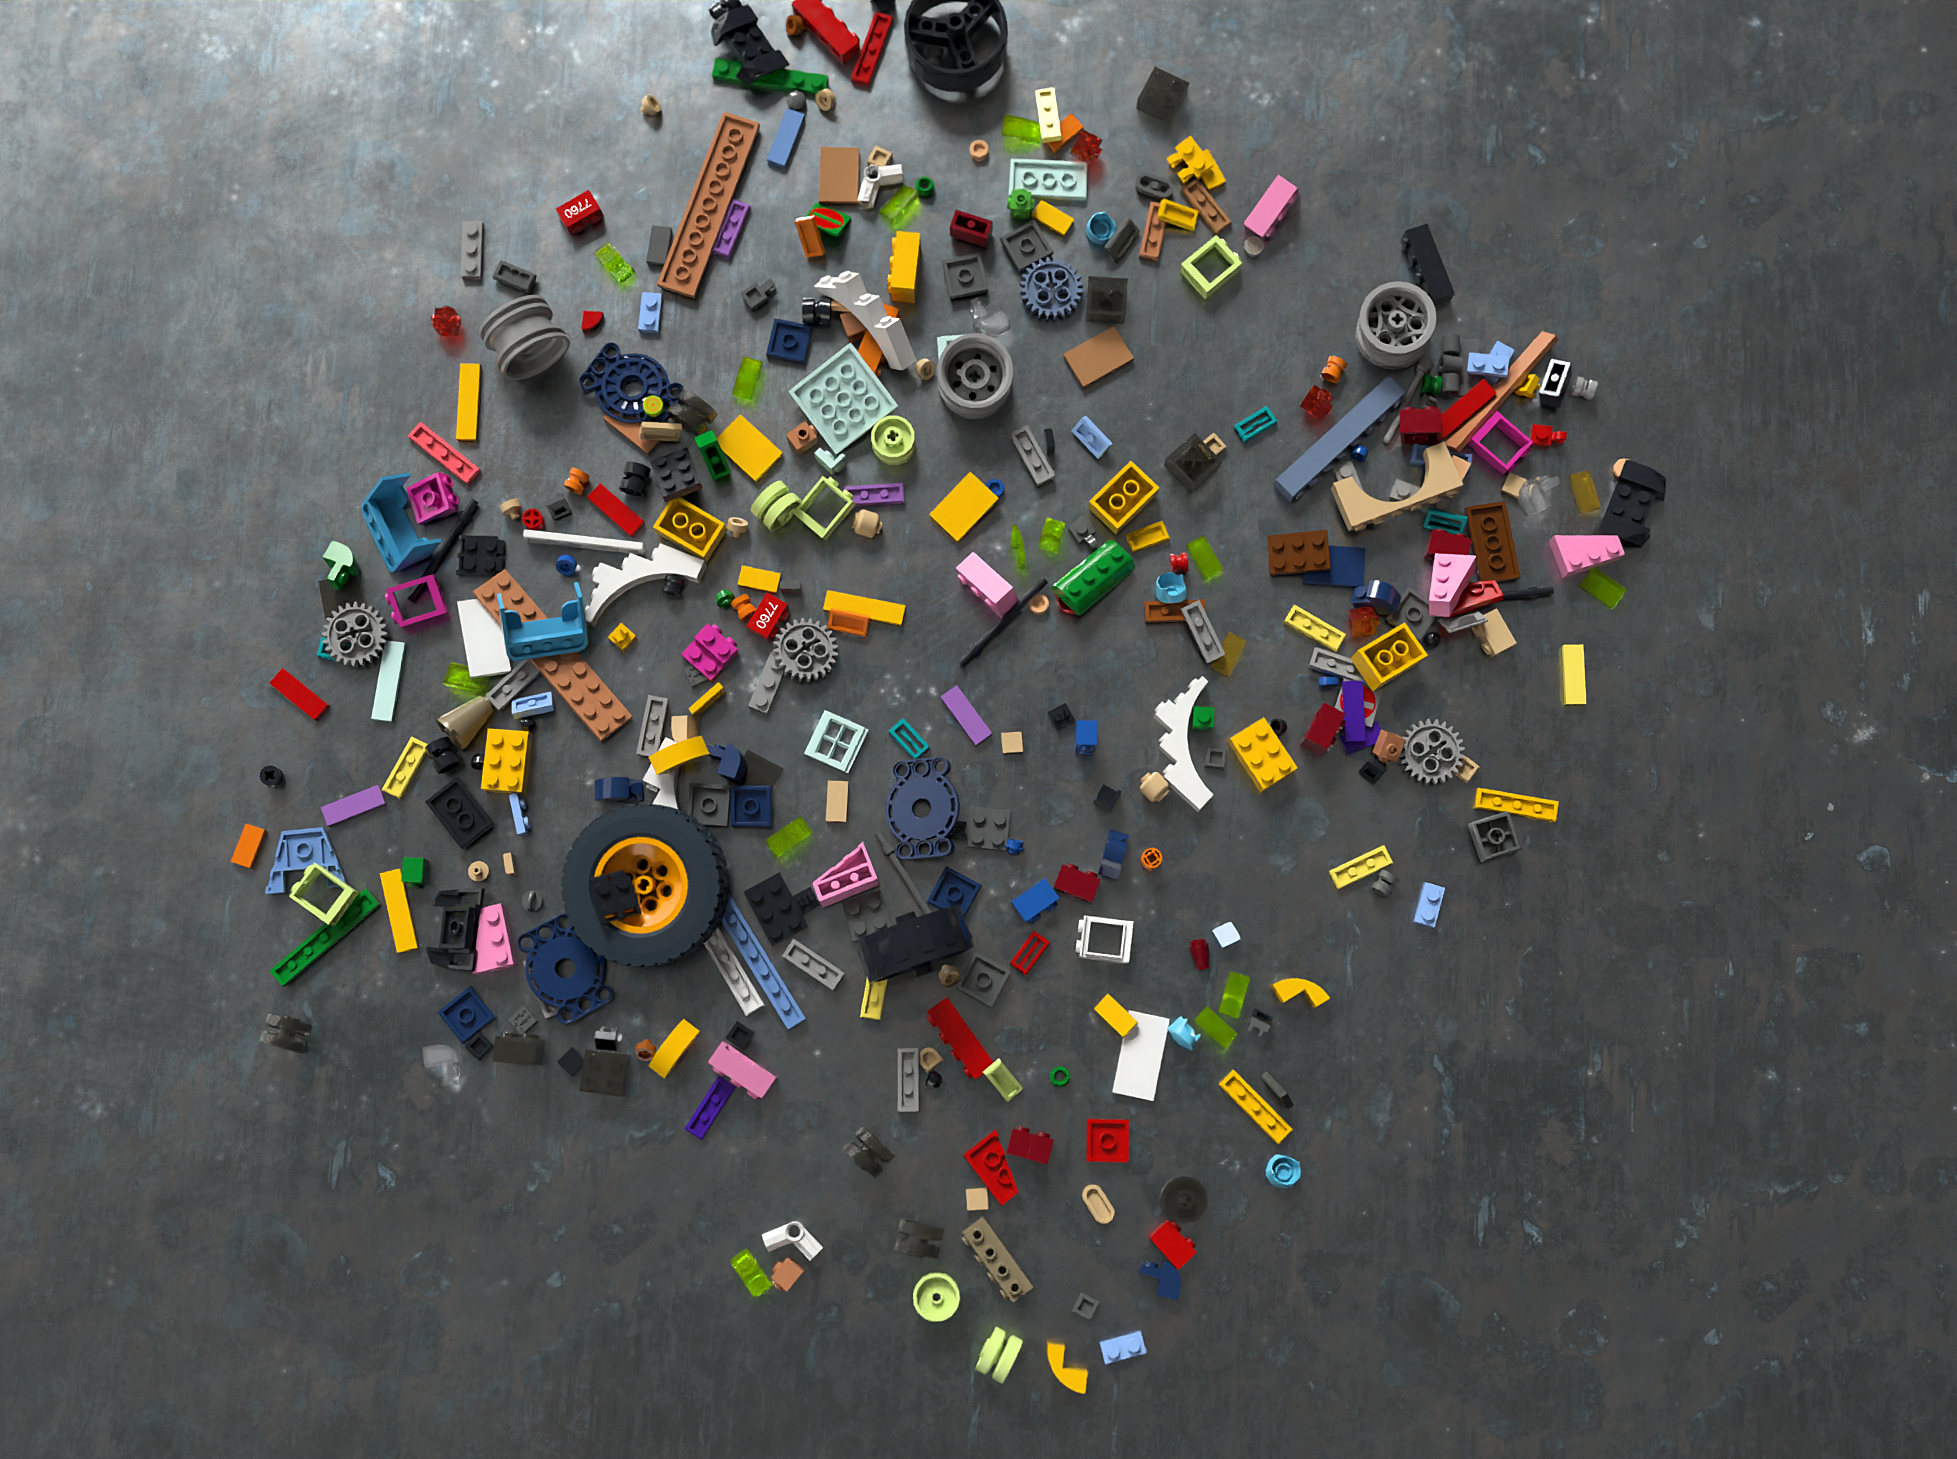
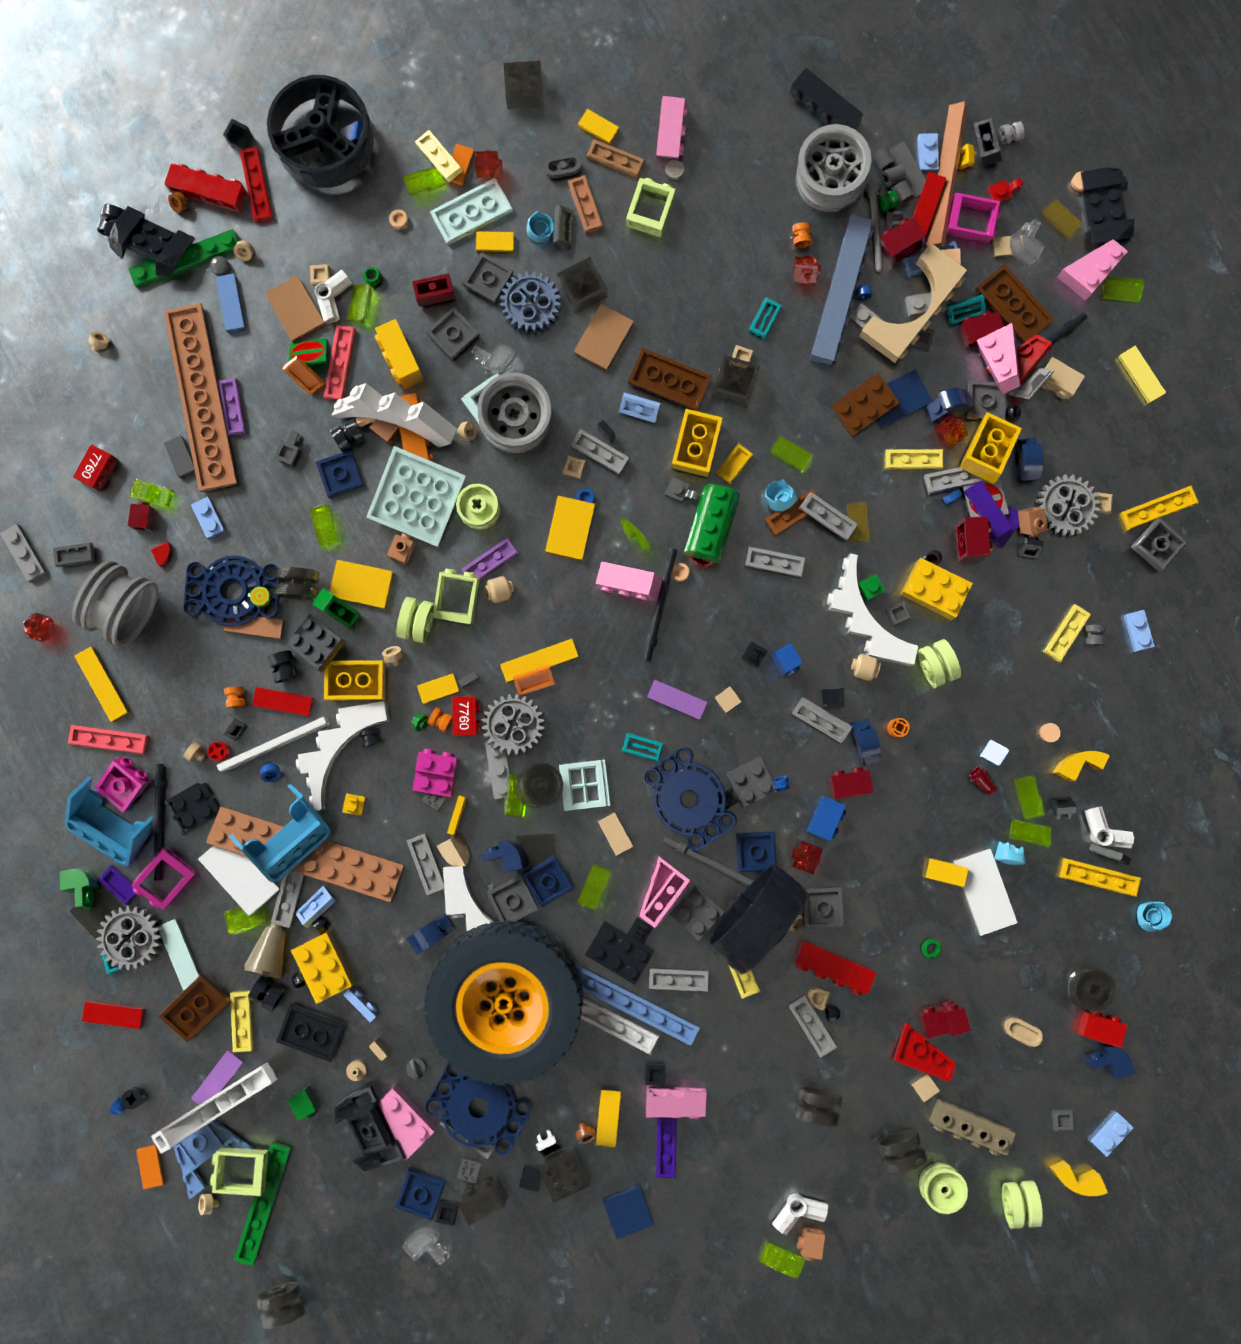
camera: 30 degrees left, 5 degrees up
yellow tile [380,868,419,953] -> none
black plate [588,870,642,926] -> none
tan tile [639,422,682,442] -> none
yellow brick [649,736,710,775] -> none
light aqua bracket [814,448,846,475] -> none
yellowish green tile [983,1058,1023,1102] -> none
bright green brick [1007,189,1035,219] -> none
red tile [1009,931,1050,976] -> none
clear neon green bracket [1038,518,1066,552] -> none
white window [1075,915,1134,964] -> none
red plate [1086,1119,1129,1162] -> none
yellow tile [1157,198,1199,231] -> none
yellow plate [1166,135,1213,184] -> none
red wheel [1169,552,1189,574] -> none
light blue plate [1467,353,1509,378] -> none
none -> dark purple tile [98,865,137,905]
none -> blue hinge [108,1097,126,1115]
none -> dark red brick [127,501,156,531]
none -> white arch [151,1062,278,1154]
none -> reddish brown plate [158,973,230,1042]
none -> tan tile [198,1194,219,1215]
none -> coral tile [324,325,356,401]
none -> blue tile [339,121,363,150]
none -> clear neon green slope [504,774,528,818]
none -> clear smoke wheel [515,763,563,808]
none -> tan tile [563,455,586,480]
none -> dark blue tile [603,1185,654,1239]
none -> reddish brown plate [628,348,712,412]
none -> light grey plate [745,547,805,578]
none -> clear red brick [791,841,823,875]
none -> light grey plate [792,697,852,743]
none -> dark grey tile [911,329,934,350]
none -> yellowish green wheel [917,639,961,688]
none -> dark blue brick [1015,438,1044,481]
none -> light nougat tile [1039,723,1060,743]
none -> white piece [1084,806,1134,849]

